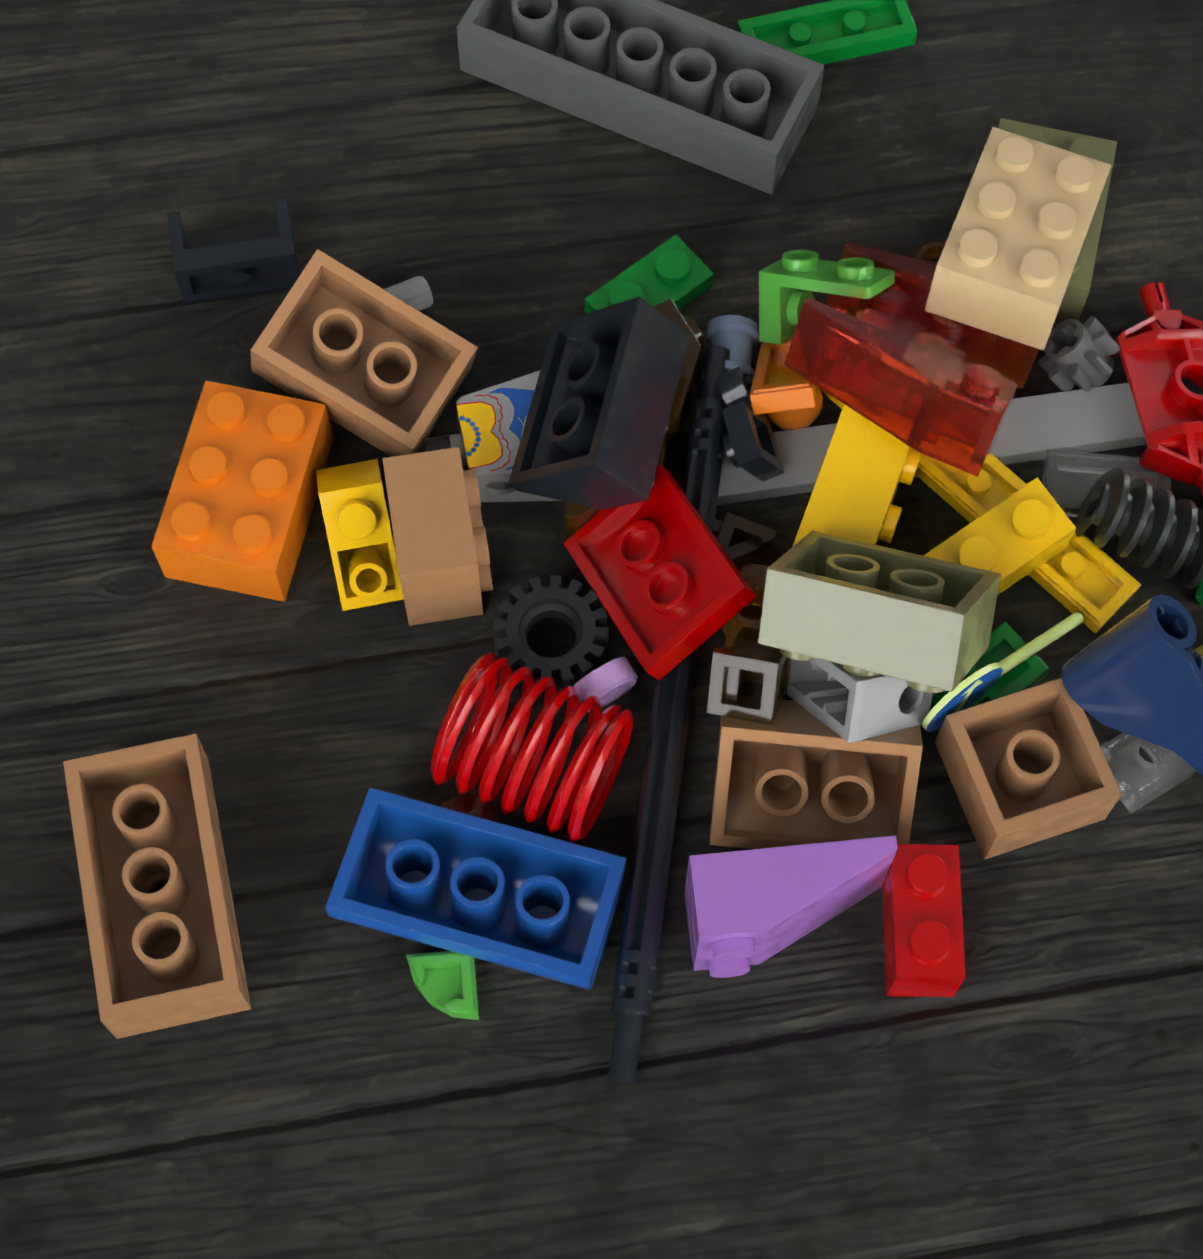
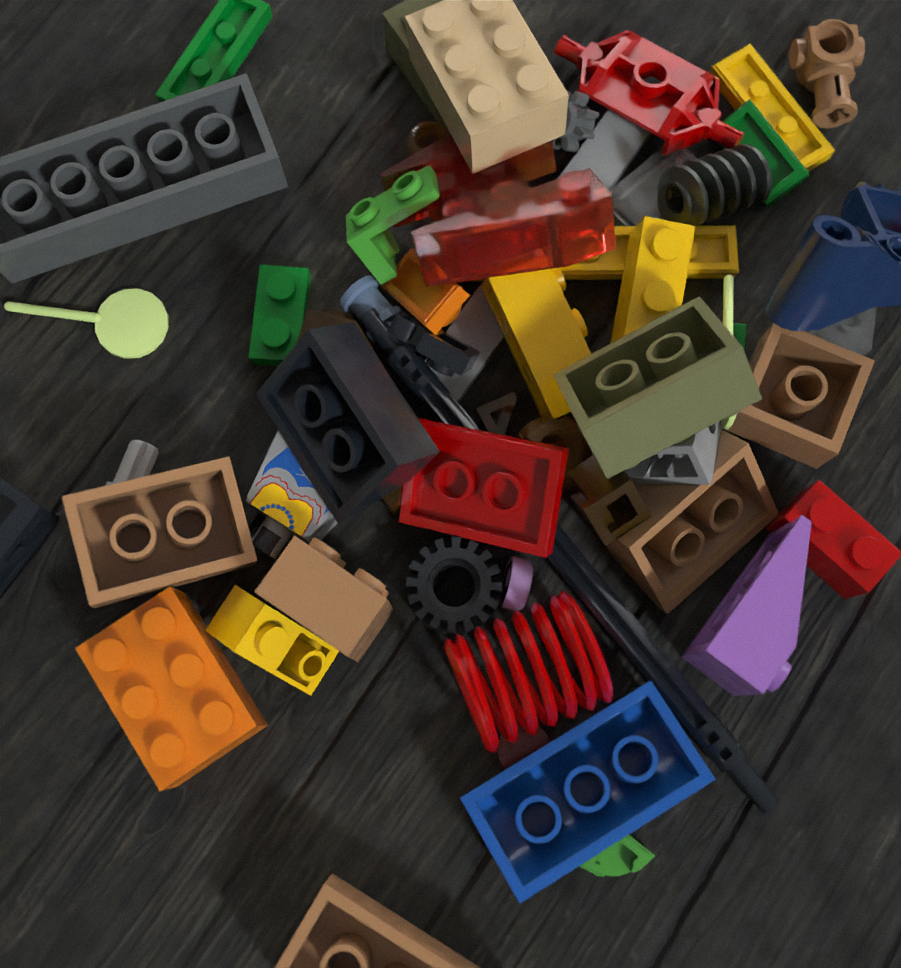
camera: 45 degrees left, 10 degrees up
none -> yellowish green piece [4,288,168,359]

